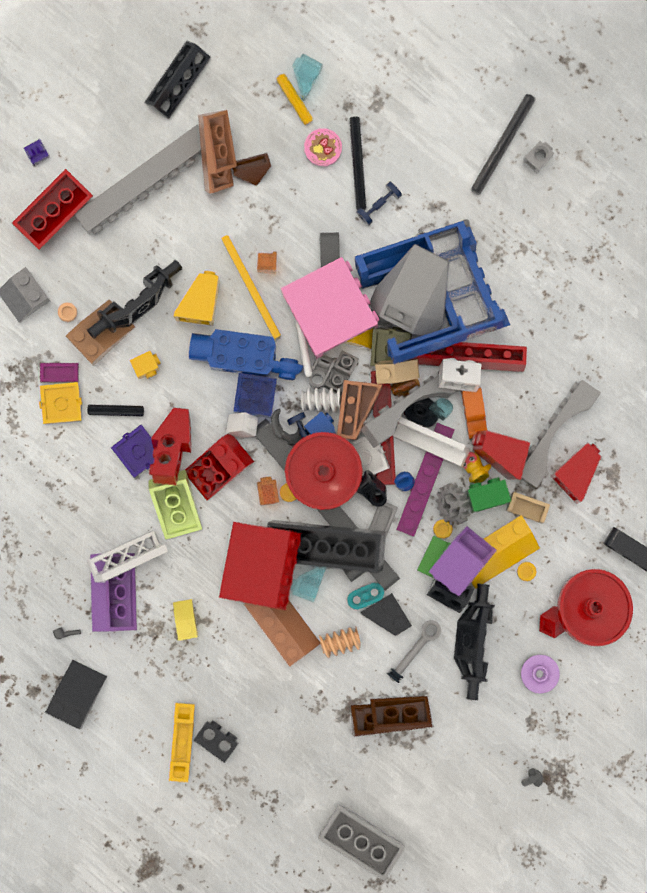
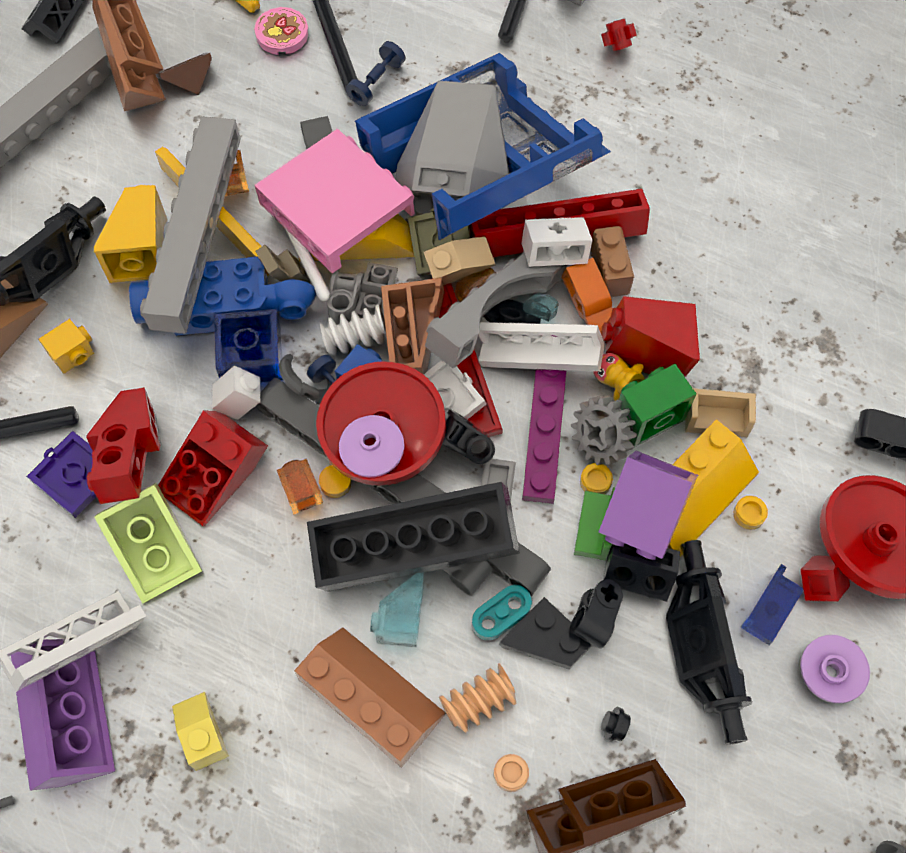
camera: 10 degrees left, 20 degrees down
red panel [219,522,301,610] -> none
light grey piece [387,620,441,683] -> none
blue tile [394,471,415,492] -> none
light grey arch [521,380,601,488] -> none
red slope [550,443,601,504] -> none
none -> light grey brick [140,116,241,334]
none -> dark tan slope [255,245,311,284]
none -> lavender dish [339,415,404,478]
none -> light nougat tile [494,754,529,792]
none -> black piece [570,579,623,649]
none -> medium nougat brick [590,226,635,297]
none -> red gear [601,18,637,51]
none -> black plate [601,707,631,742]
none -> clear blue panel [740,564,804,645]

